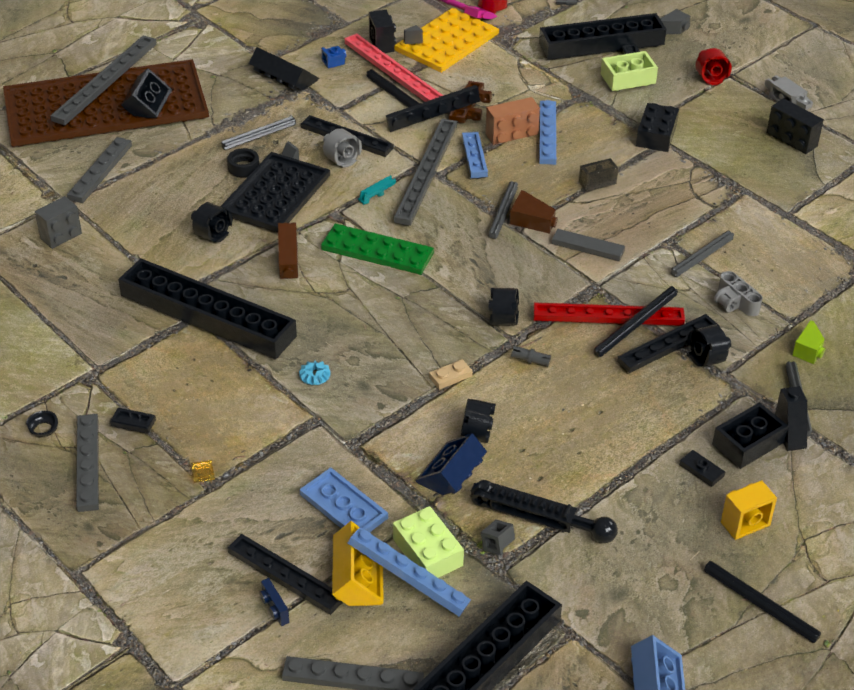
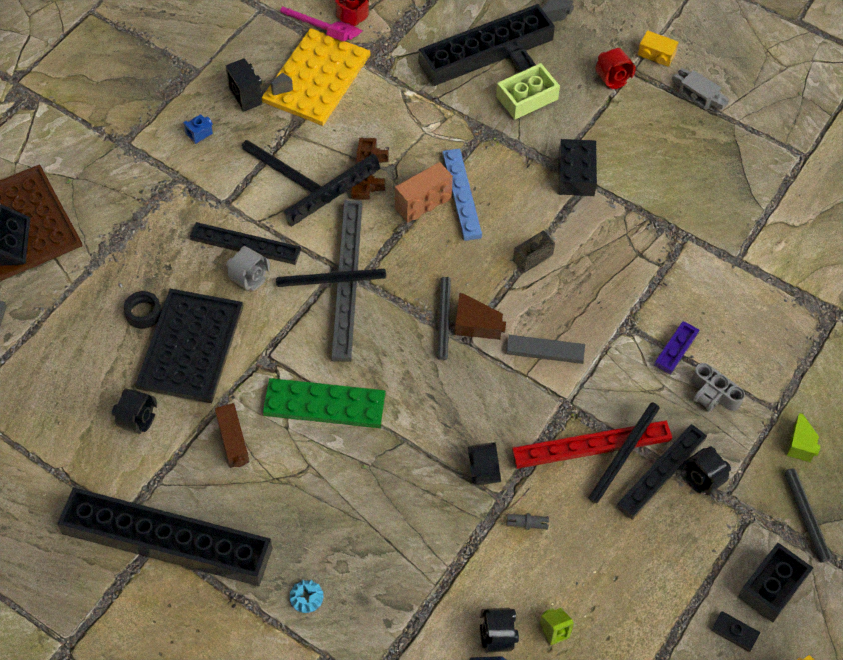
camera: 15 degrees left, 15 degrees up
axle [221,116,296,150] -> none
black slope [248,47,319,90] -> none
dark grey slope [281,141,299,160] -> none
coral plate [344,33,444,102] -> none
teal piece [358,175,396,204] -> none
tan plate [429,359,473,390] -> none
medium blue plate [462,132,488,178] -> none
dark grey axle [671,230,734,277] -> none
black brick [766,98,824,154] -> none
black slope [775,386,807,451] -> none
none -> black axle [276,269,387,287]
none -> lime slope [540,608,574,646]
none -> yellow brick [638,30,679,67]
none -> dark purple plate [654,321,700,375]

